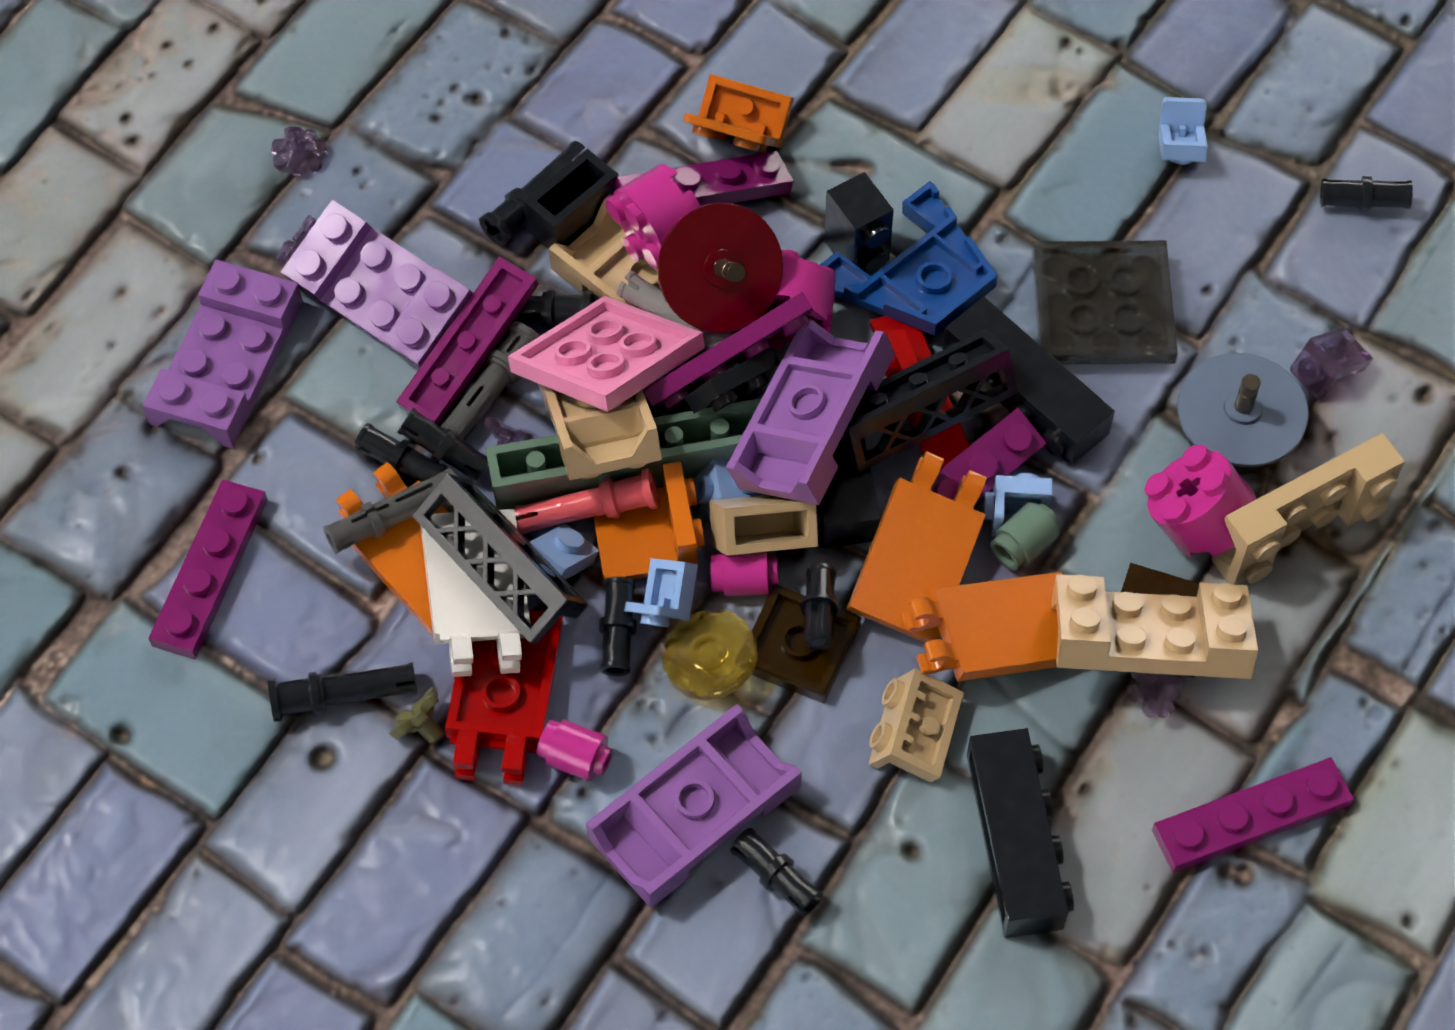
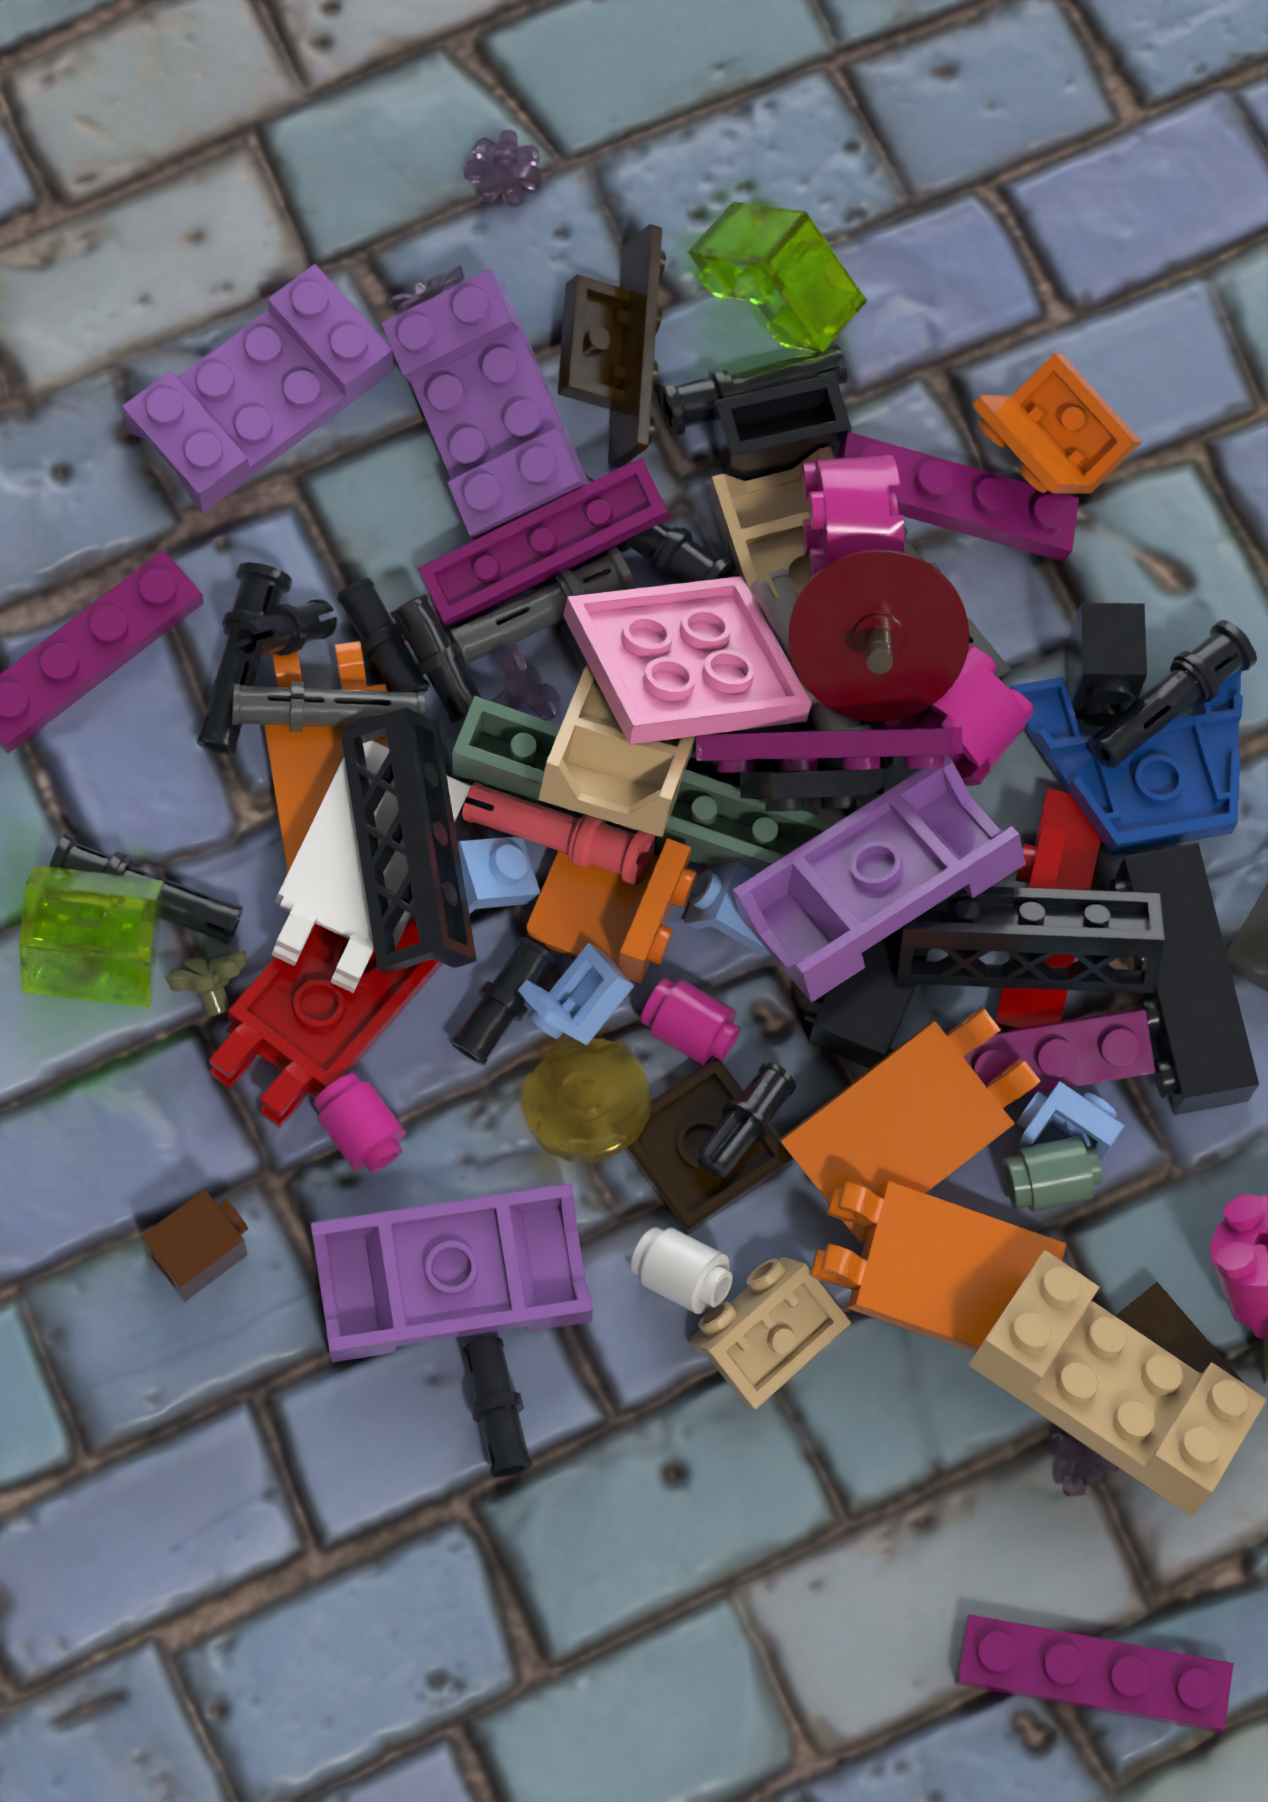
camera: 25 degrees right, 10 degrees up
tan piece [709,495,818,556] -> none
black brick [966,728,1074,938] -> none
none -> clear neon green slope [19,865,164,1008]
none -> reddish brown brick [141,1189,249,1302]
none -> black pin [197,562,292,755]
none -> black pin [229,599,337,661]
none -> dark brown bracket [558,224,666,467]
none -> white brick [631,1227,733,1314]
none -> clear neon green brick [688,201,868,353]
none -> black pin [1088,620,1257,768]

